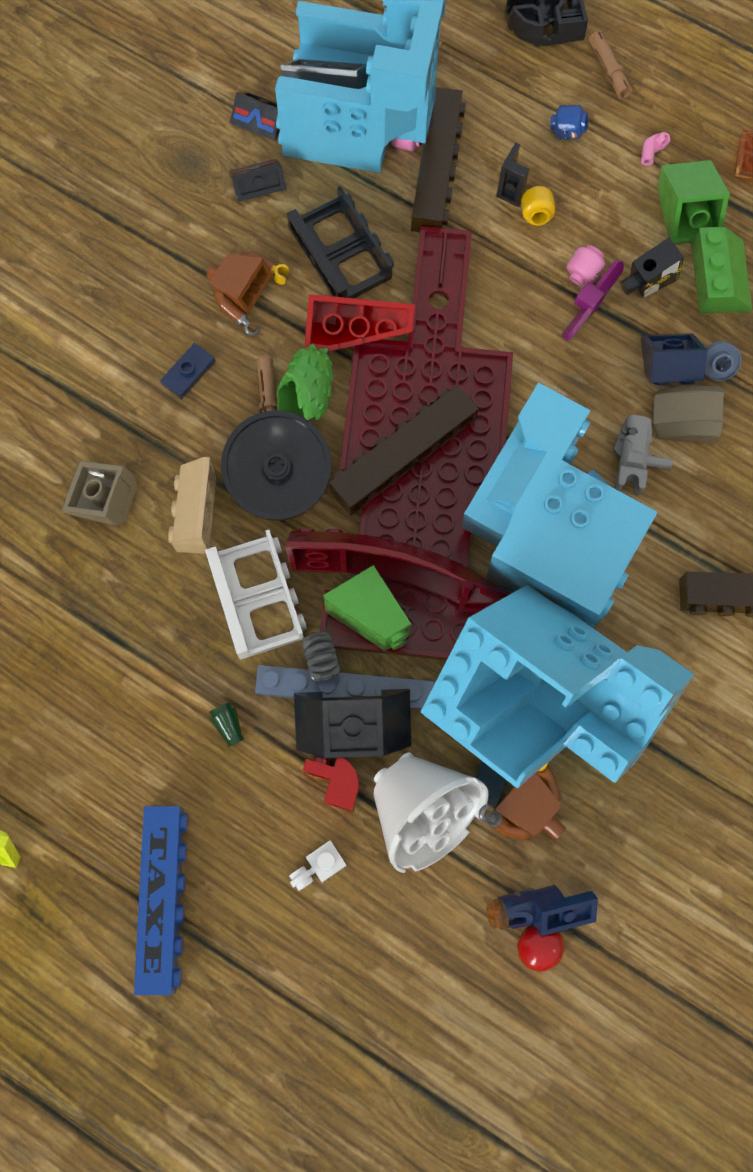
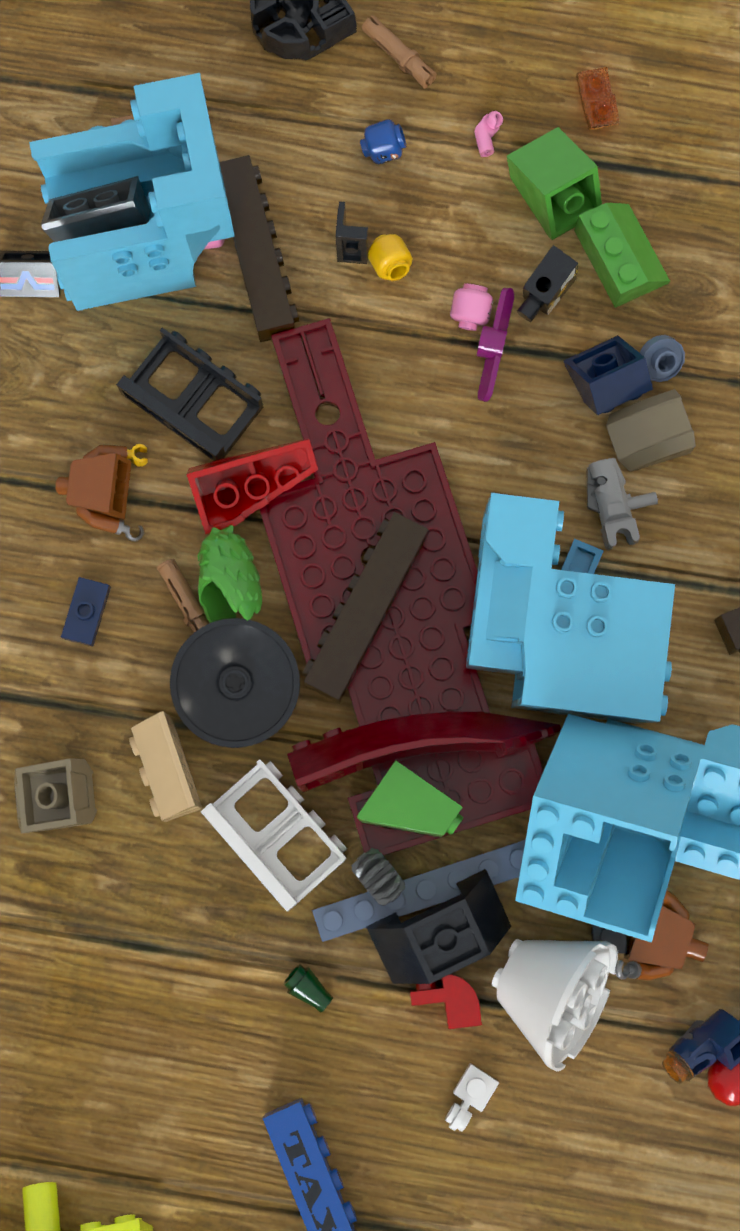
camera: 20 degrees left, 5 degrees up
black panel [228,159,287,202] -> none

